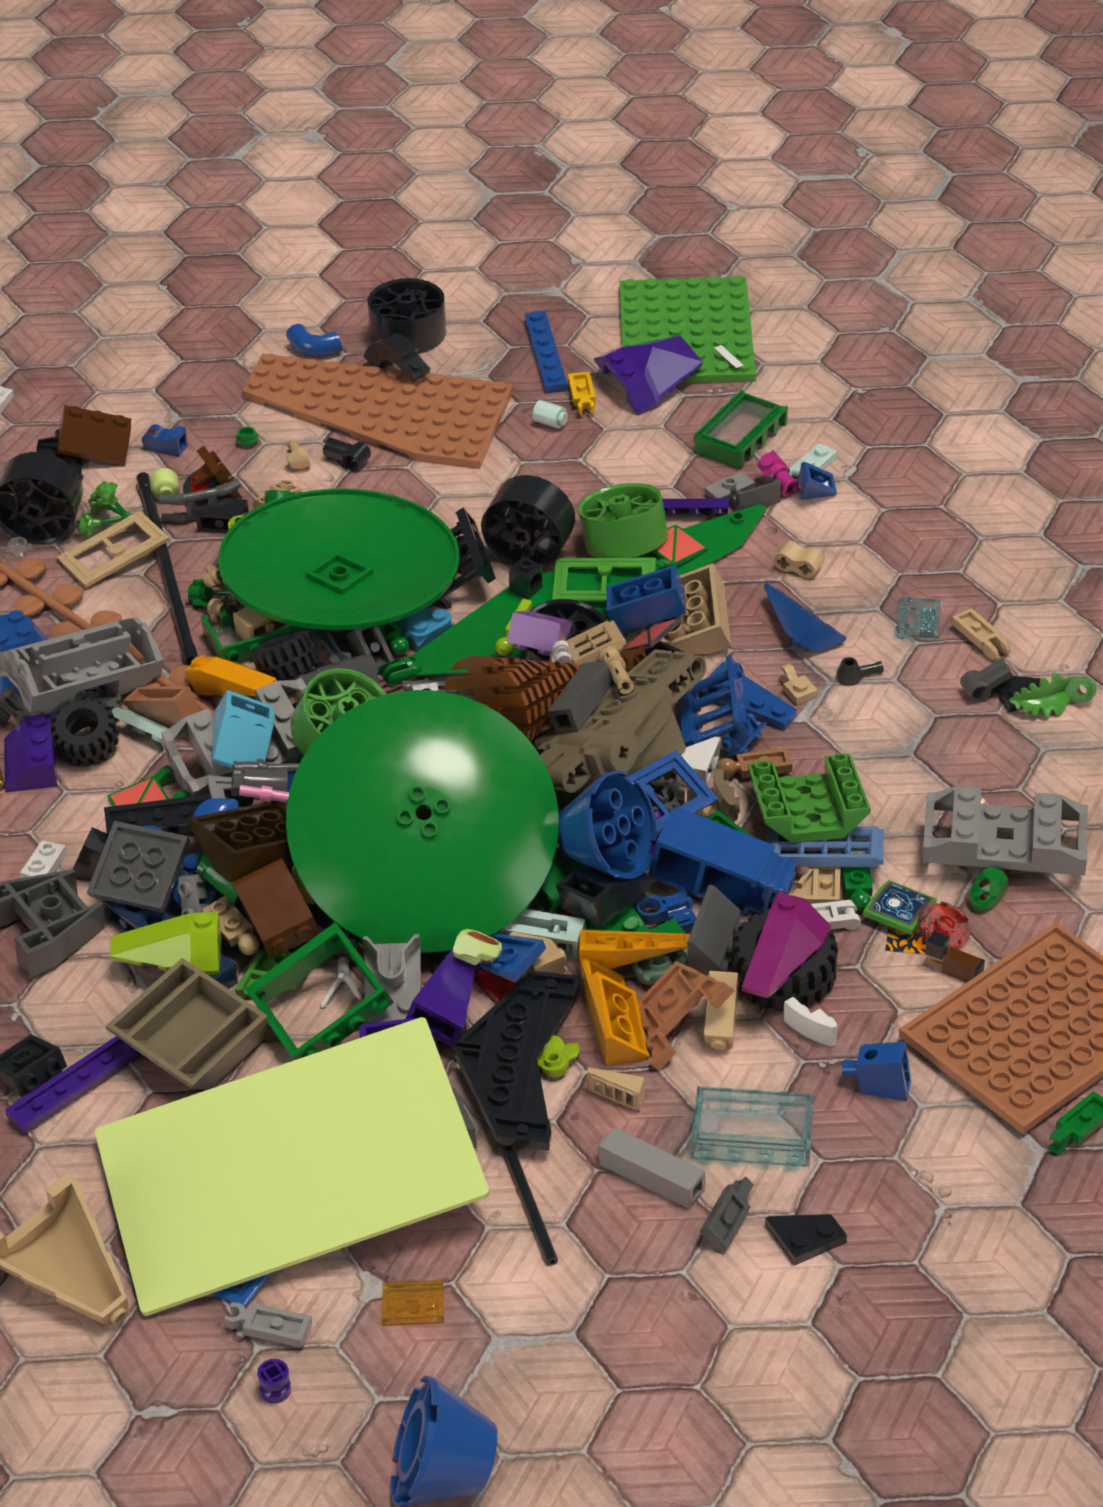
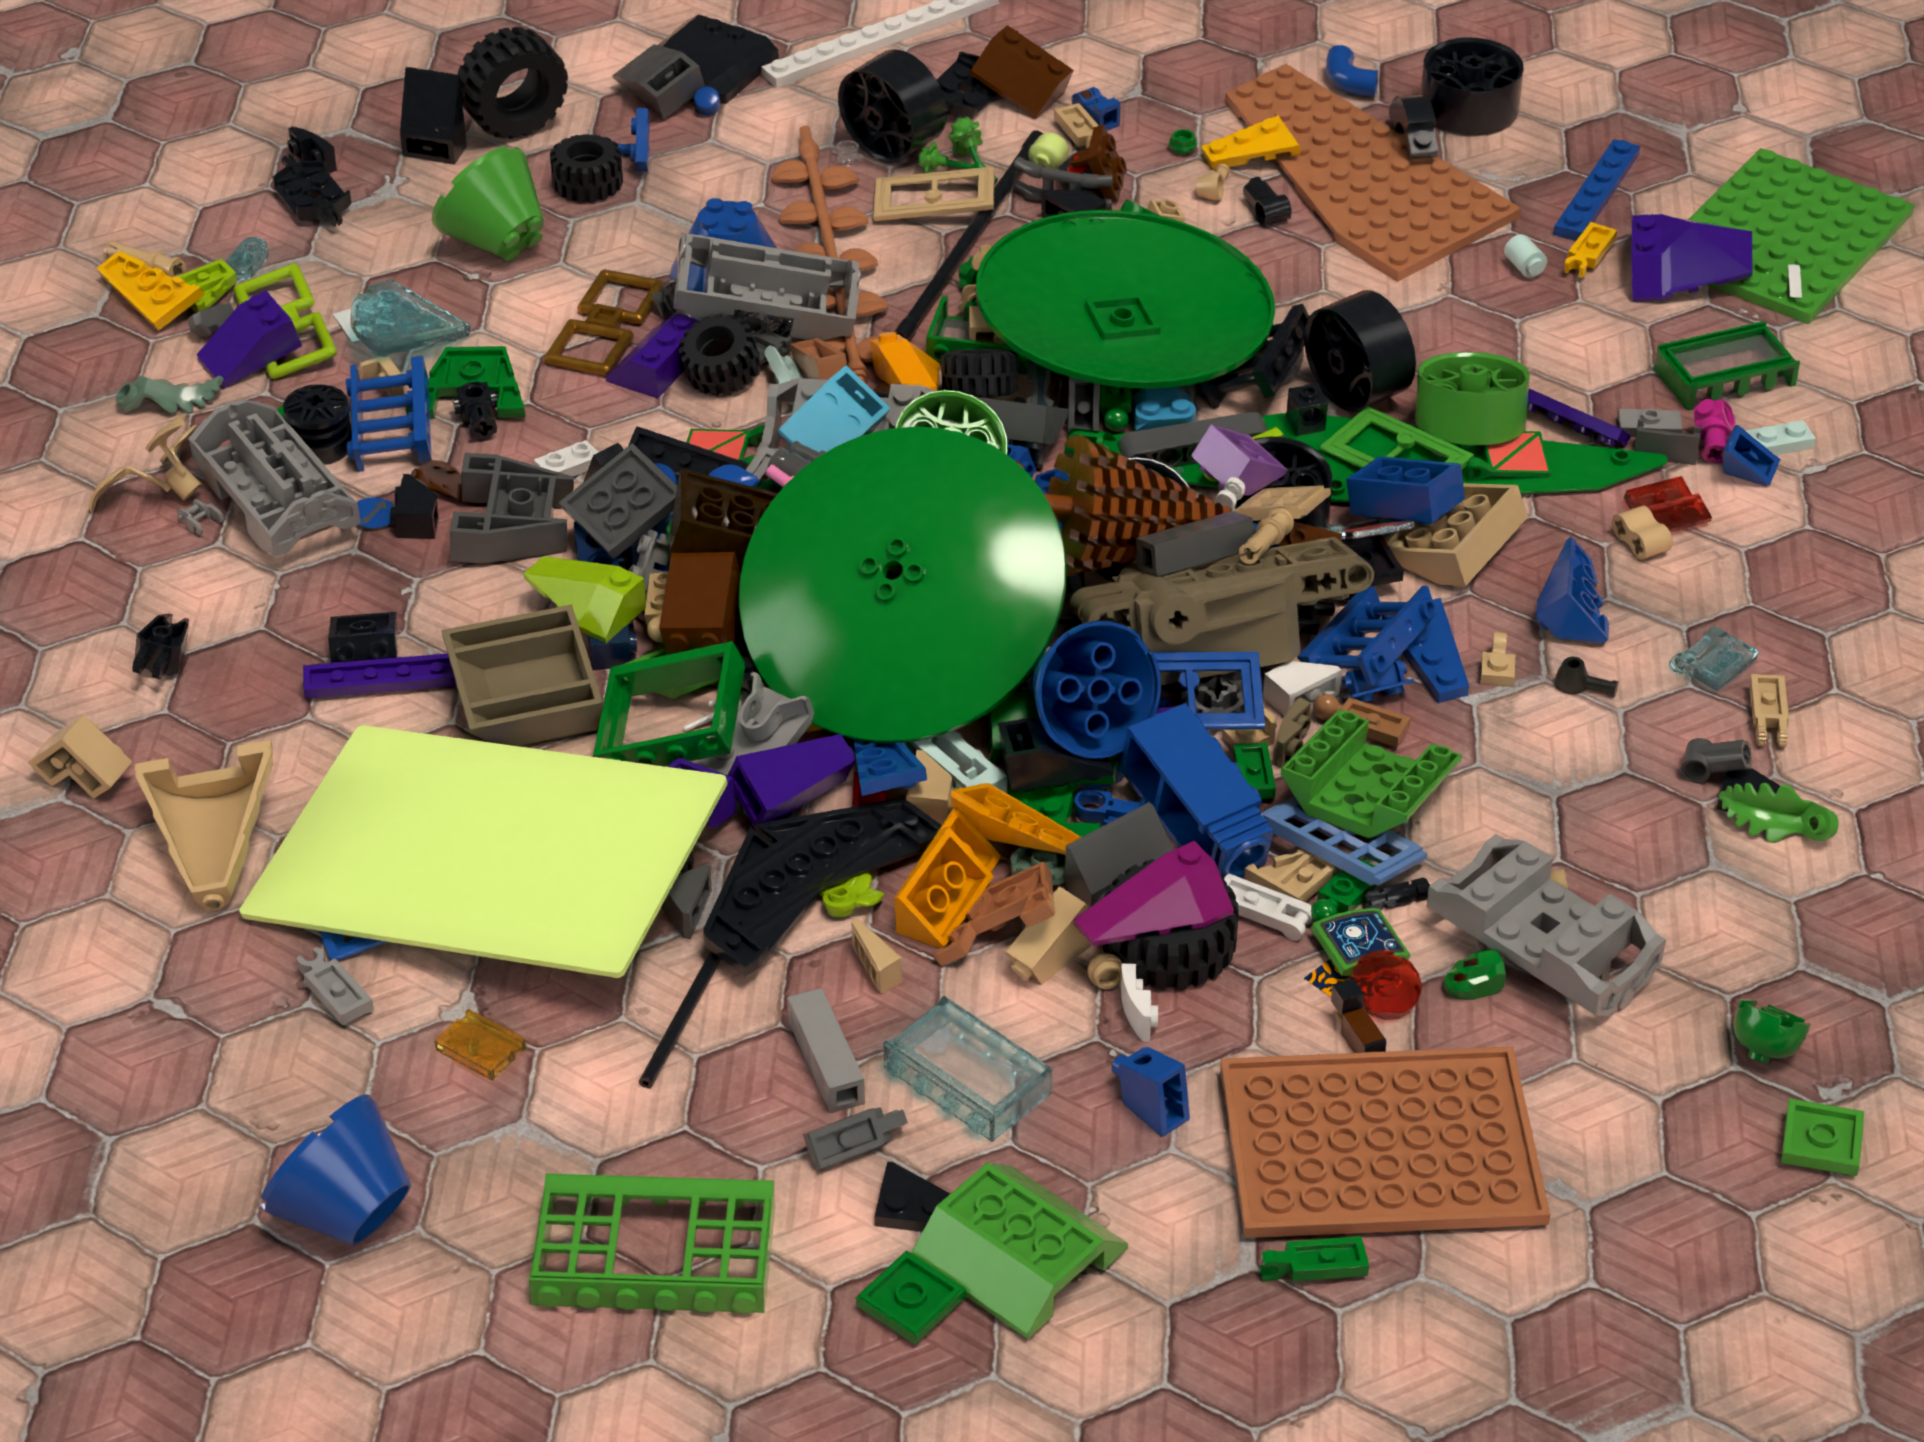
camera: 35 degrees right, 0 degrees up
dark purple wheel [257,1359,291,1403] -> none
yellowish green rock [453,929,502,966] -> none
none -> bright green window [529,1173,775,1313]
none -> green plate [856,1250,966,1345]
none -> bright green slope [911,1162,1128,1339]
none -> tan plate [1054,103,1099,149]
none -> tan plate [1088,953,1122,989]
none -> dark grey beam [1118,412,1268,468]
none -> yellow wing [1201,115,1301,170]
none -> black axle [1363,877,1430,910]
none -> clear red slope [1623,476,1712,532]

